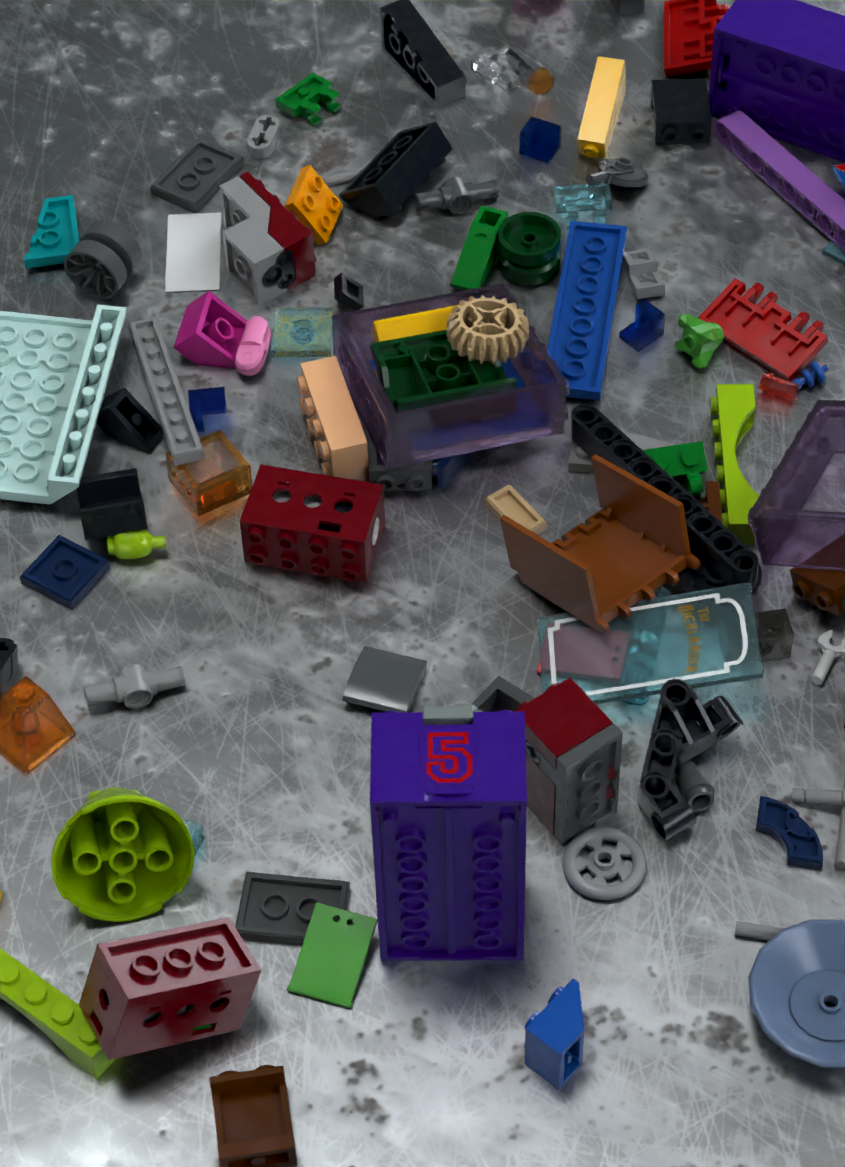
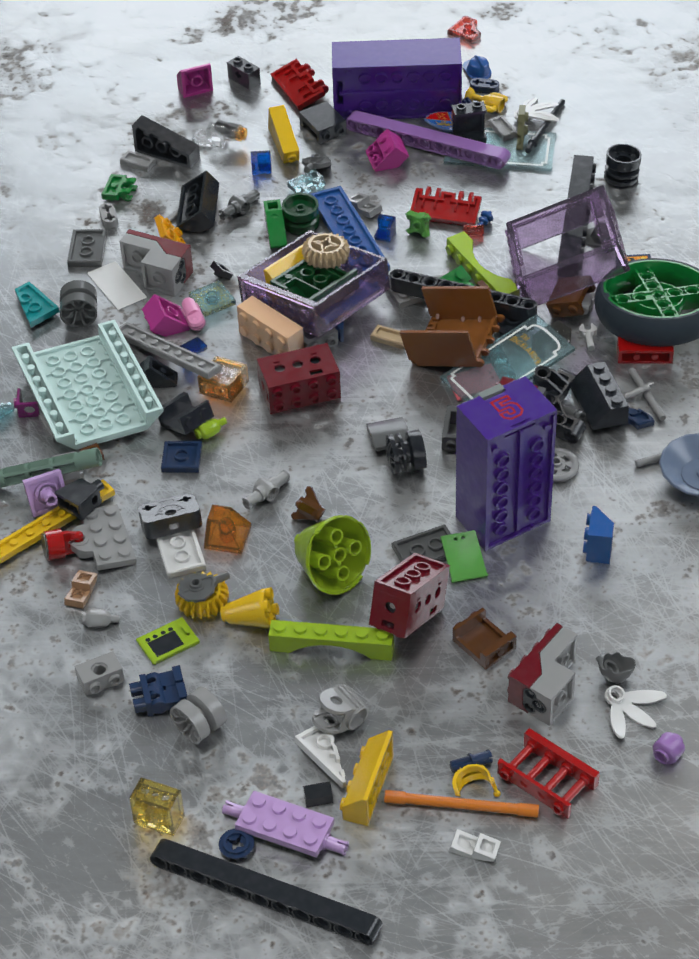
camera: 30 degrees left, 5 degrees down
none -> light grey tile [120,151,156,172]
none -> reddish brown rock [291,486,326,522]
none -> dark pink slope [365,129,409,172]
none -> black wheel [385,429,427,474]
none -> black slope [571,361,629,430]

